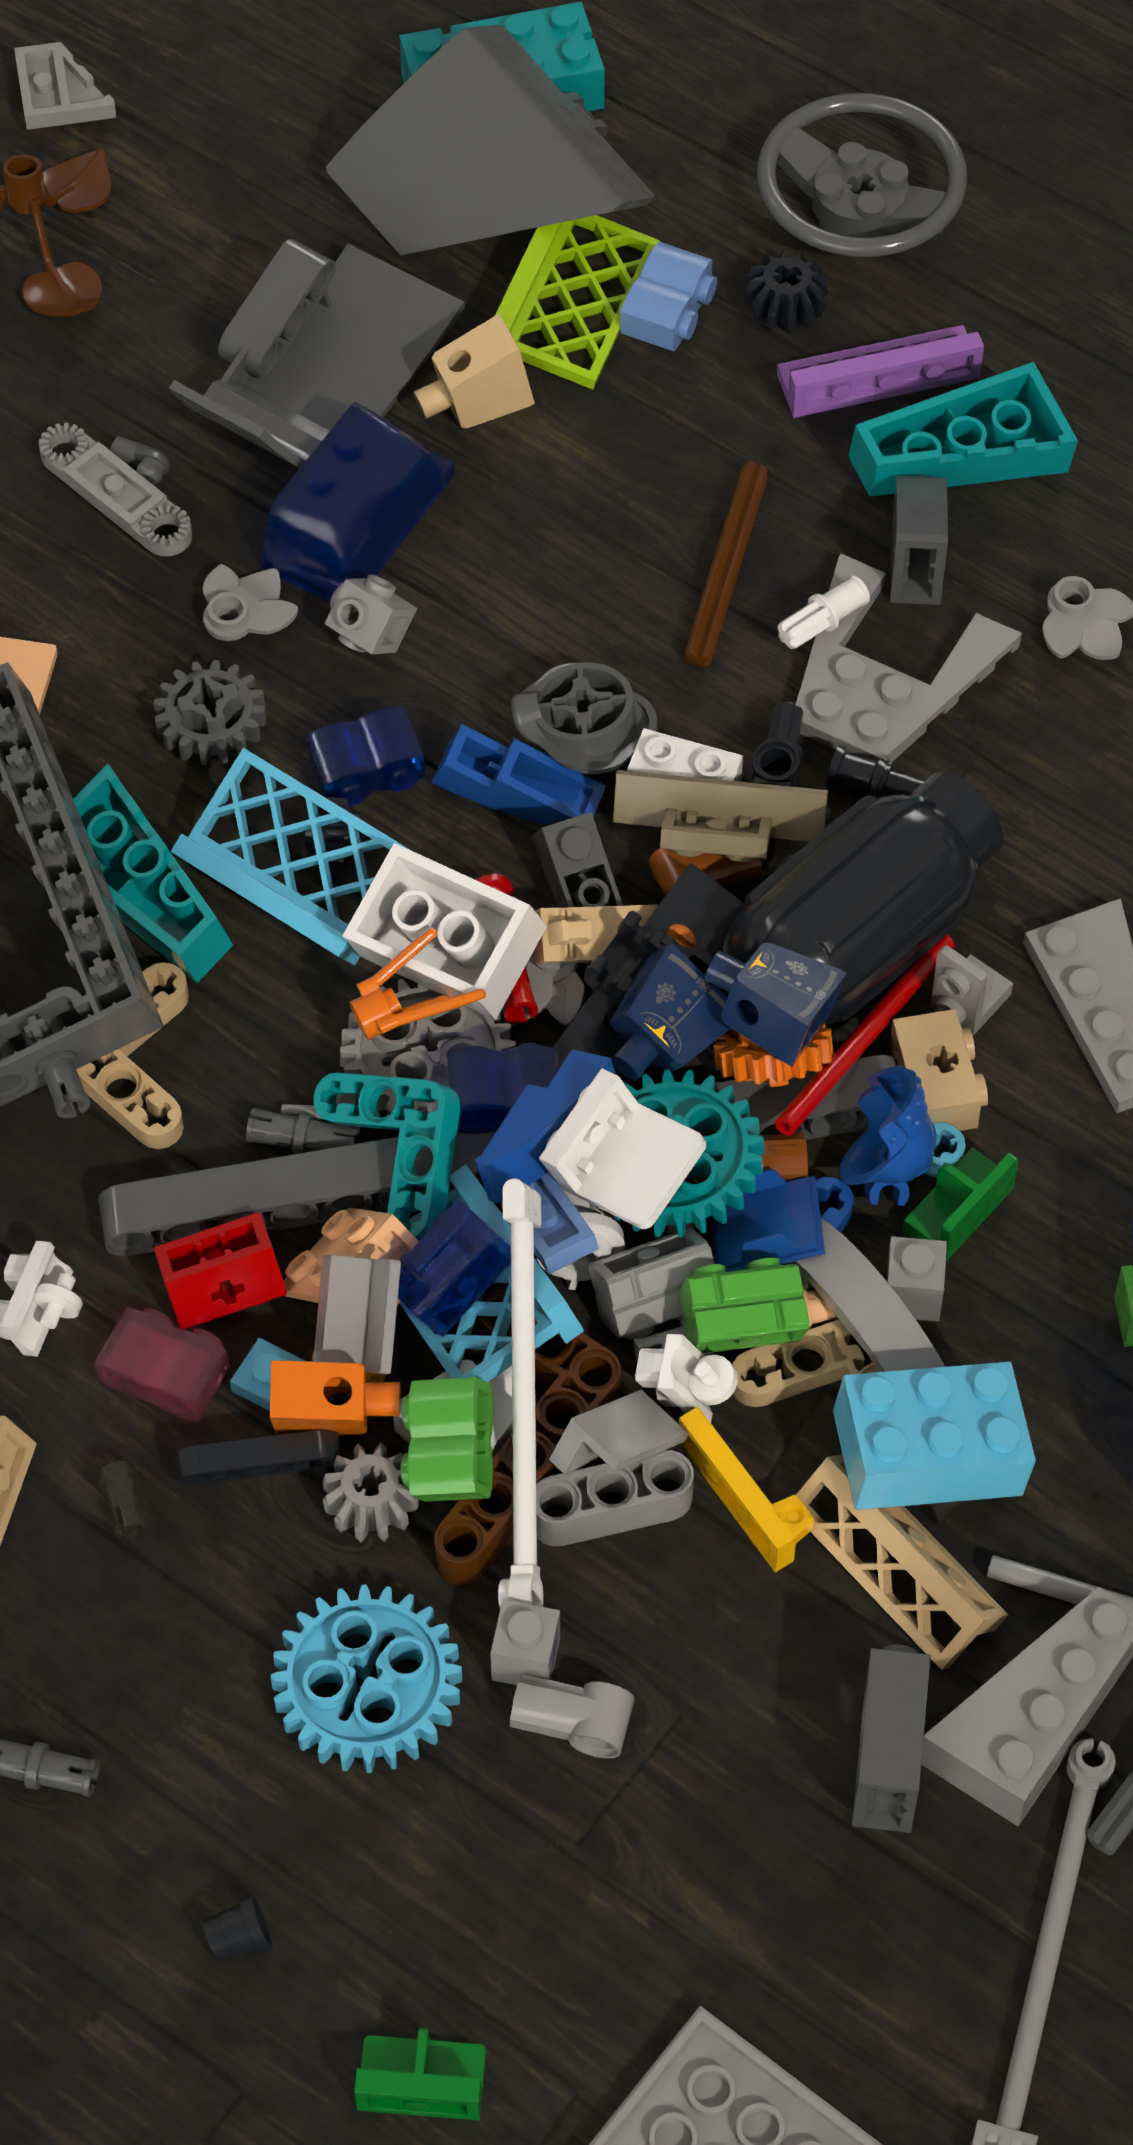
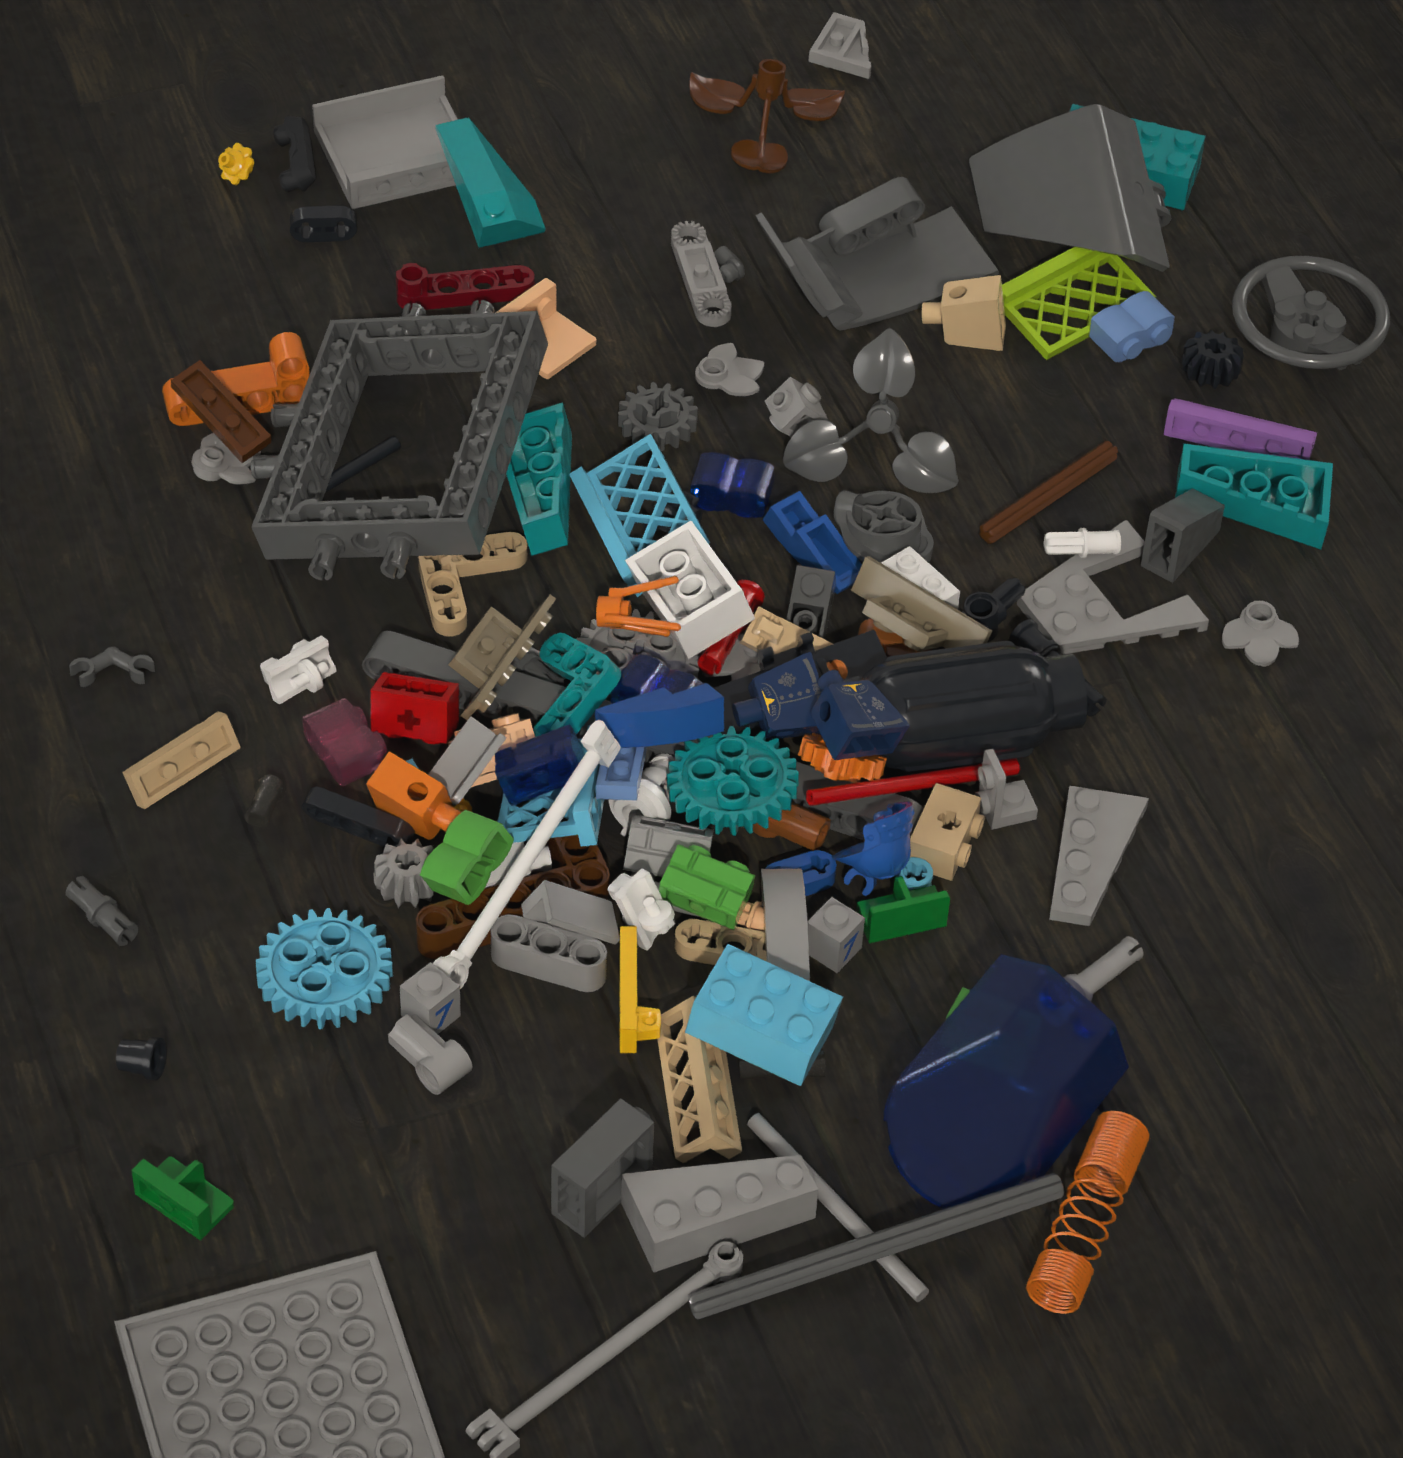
camera: 30 degrees right, 10 degrees down
clear blue windscreen [262,402,455,602] -> none
white bracket [539,1068,706,1229] -> none
blue piece [710,1168,825,1272] -> none
none -> dark tan bracket [448,594,556,720]
none -> dark grey plant [783,328,959,493]

